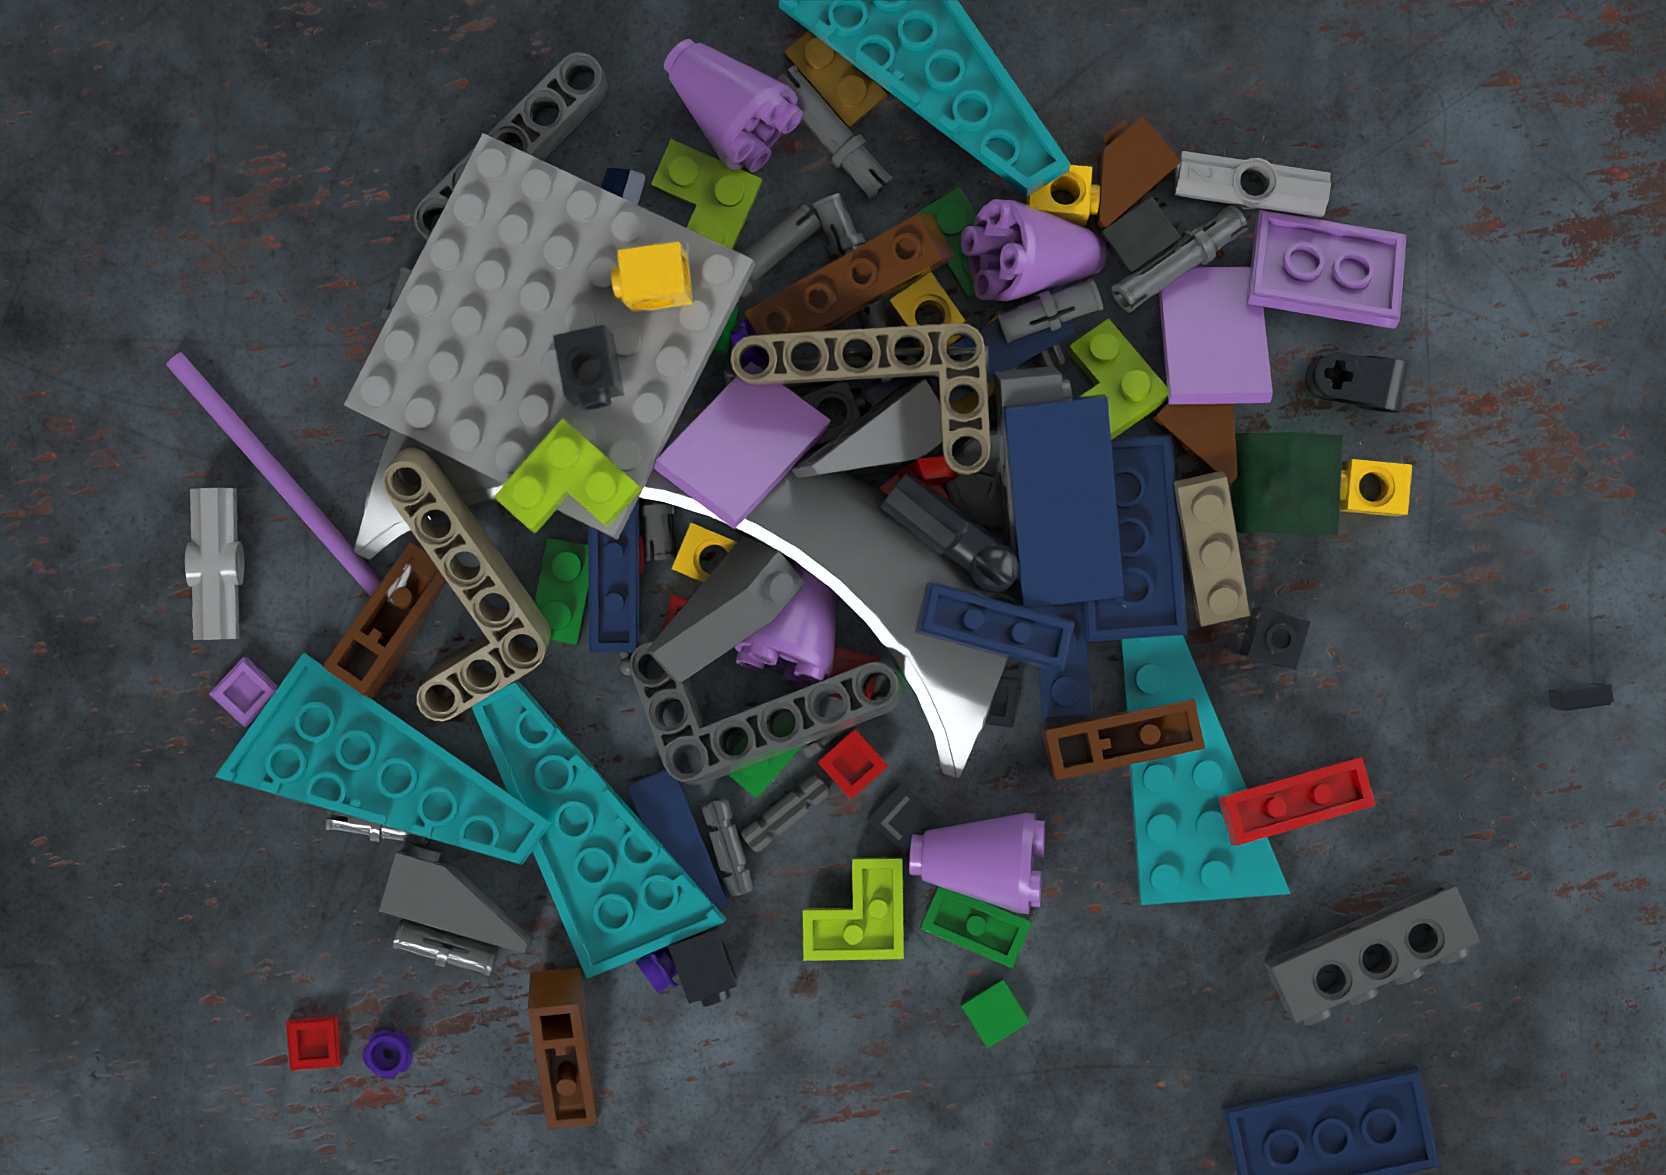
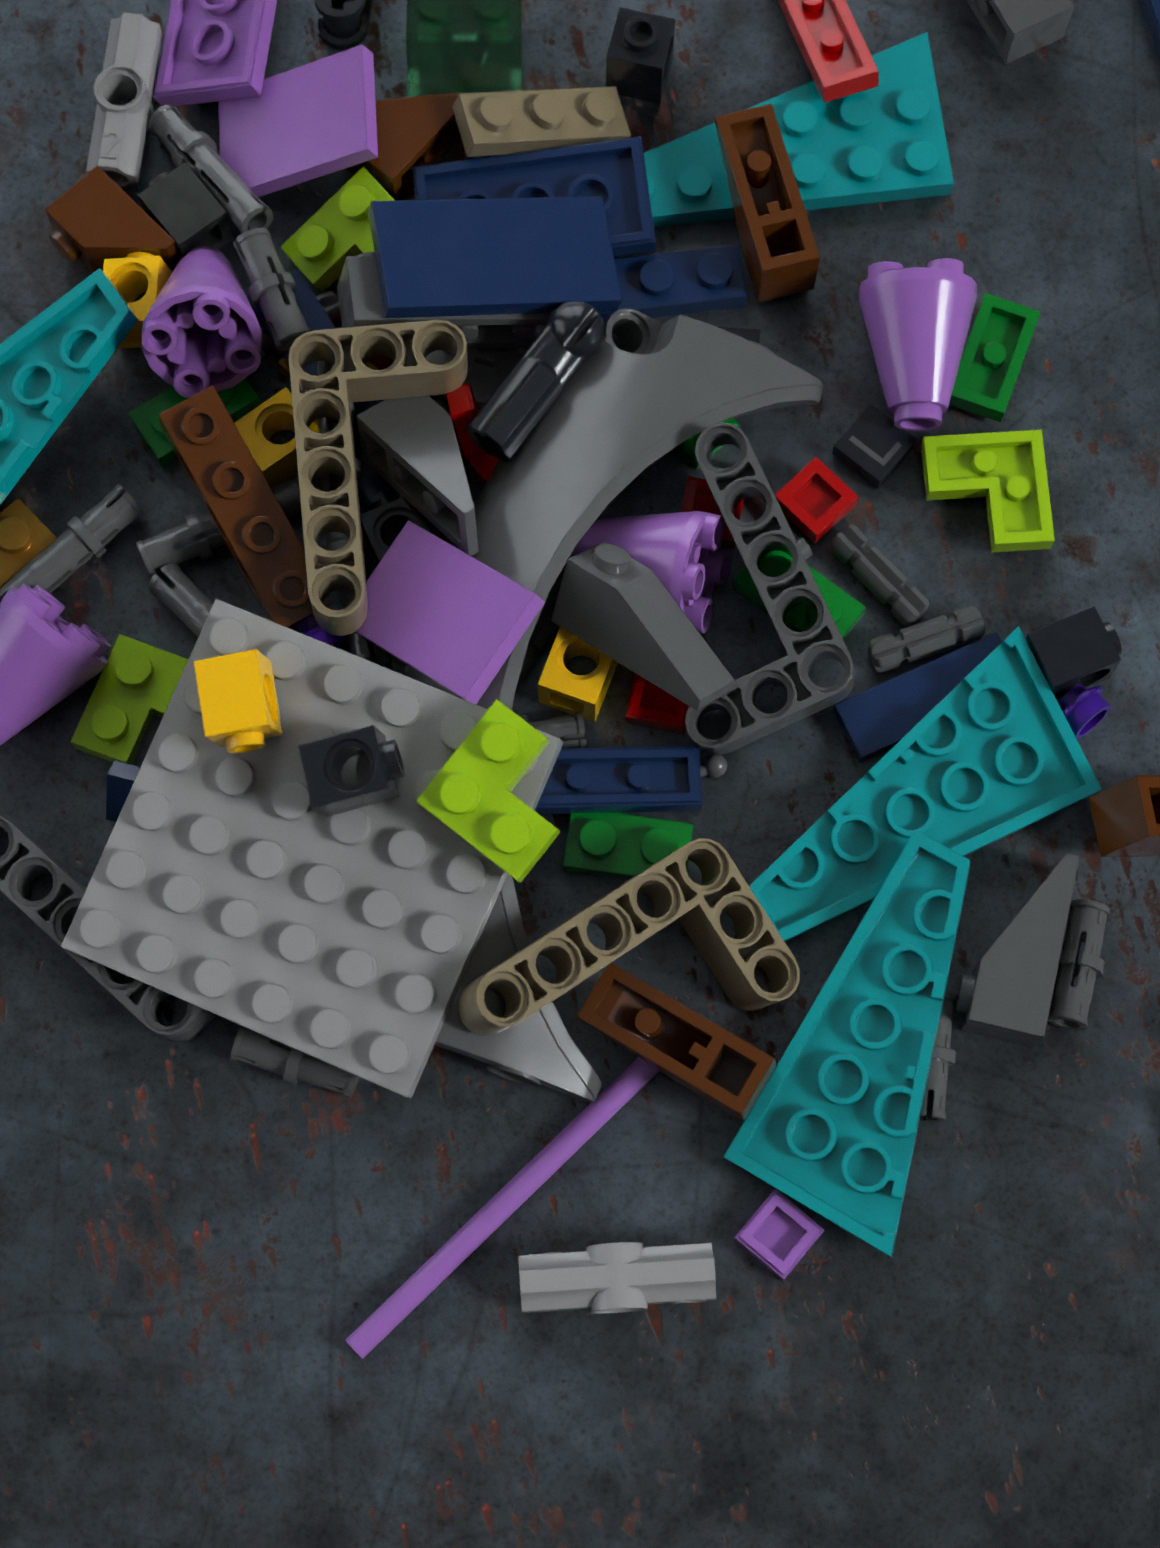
camera: 90 degrees left, 15 degrees down
dark blue tile [915,582,1075,672] -> none
green tile [960,978,1030,1049] -> none

